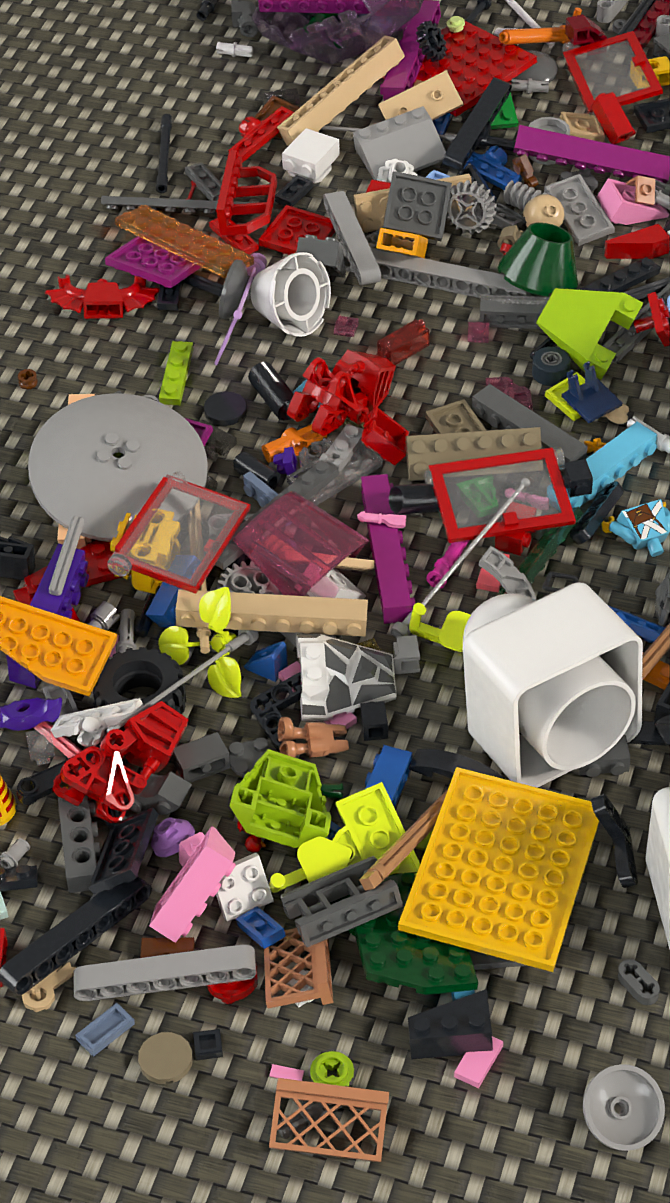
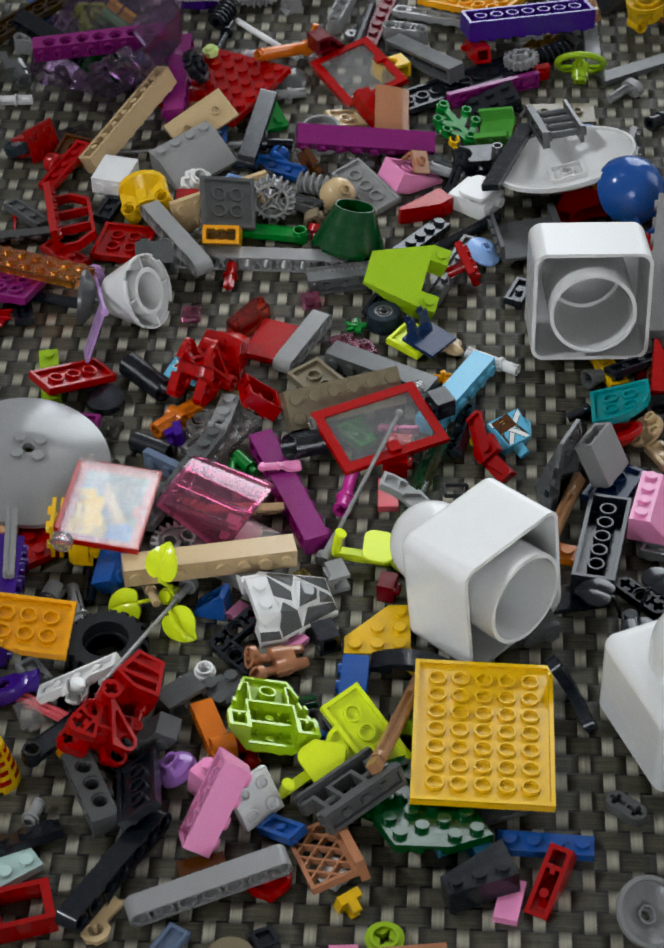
camera: 15 degrees left, 5 degrees down
none -> red plate [4,118,59,164]
none -> red plate [29,357,117,396]
none -> yellow piece [118,170,173,224]
none -> orange beam [189,697,239,759]
none -> white plate [194,660,216,681]
none -> red axle [223,261,238,291]
none -> green plant [227,449,259,484]
none -> green piece [243,223,308,245]
none -> red tile [248,318,299,364]
none -> light grey beam [272,309,333,374]
none -> yellow tile [333,886,363,920]
none -> yellow plate [344,605,411,659]
none -> green plant [345,317,367,334]
none -> nougat slope [374,84,409,130]
none -> dark red plate [376,571,402,604]
none -> red plate [466,410,517,484]
none -> blue plate [497,829,595,862]
none -> red slope [523,842,578,921]

